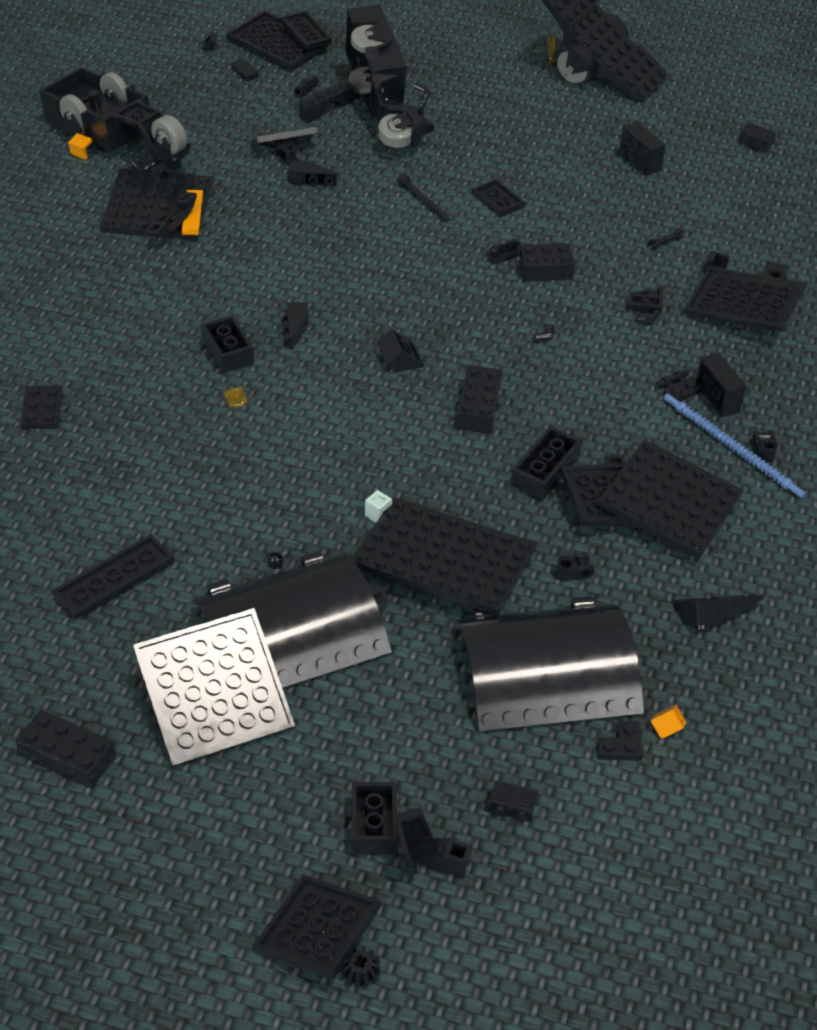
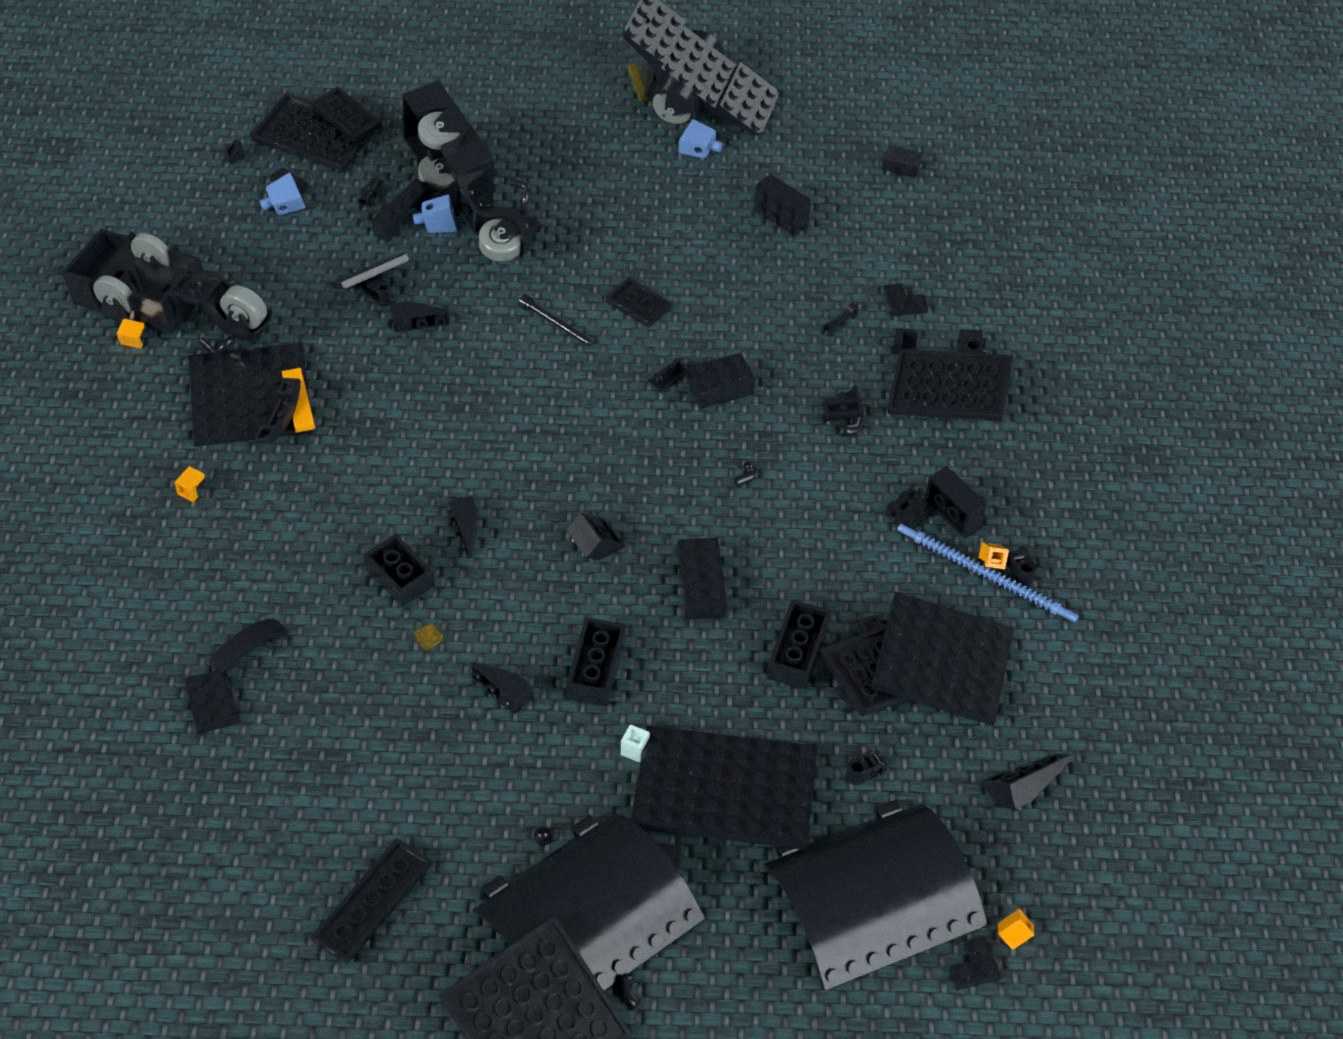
camera: 15 degrees left, 5 degrees up
none -> light orange panel [175,466,205,502]
none -> black slope [209,618,288,675]
none -> medium blue torso [260,173,306,215]
none -> medium blue torso [413,195,457,233]
none -> black slope [471,662,533,713]
none -> black brick [566,617,626,707]
none -> black arm [618,974,641,1009]
none -> medium blue torso [678,120,723,158]
none -> black plate [883,283,929,317]
none -> light orange brick [978,542,1009,569]

